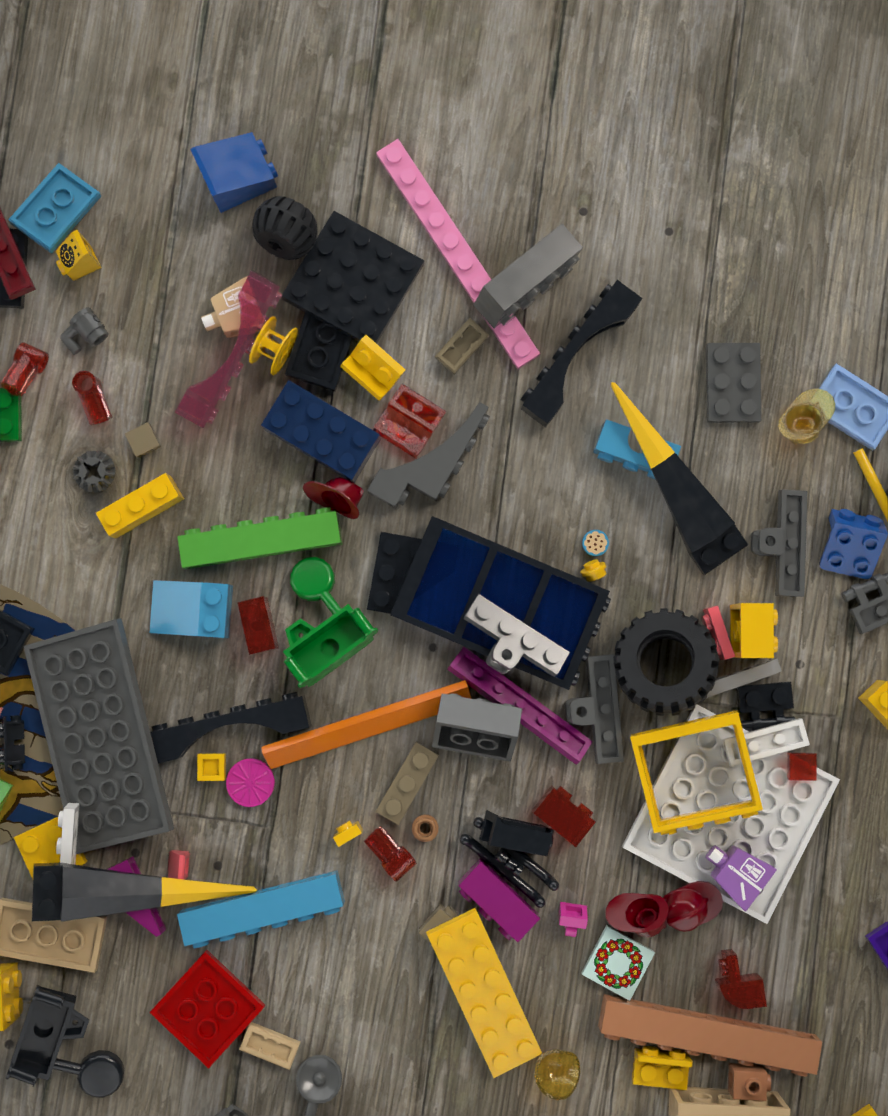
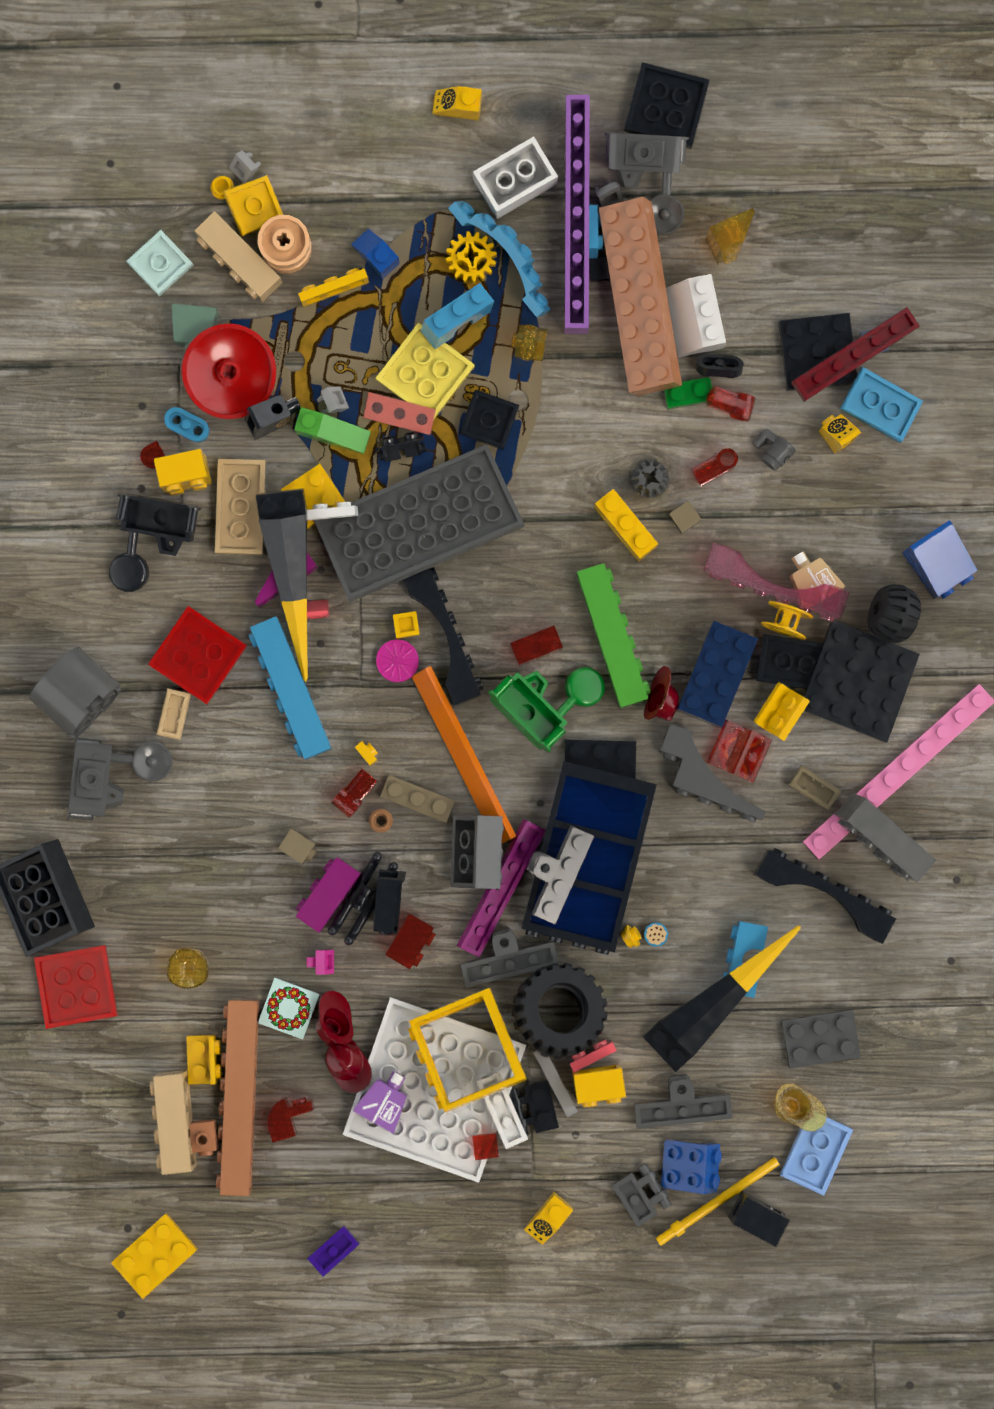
camera: 80 degrees right, 0 degrees up
dark azure slope [149,580,233,638] -> none
yellow plate [426,908,542,1078] -> none

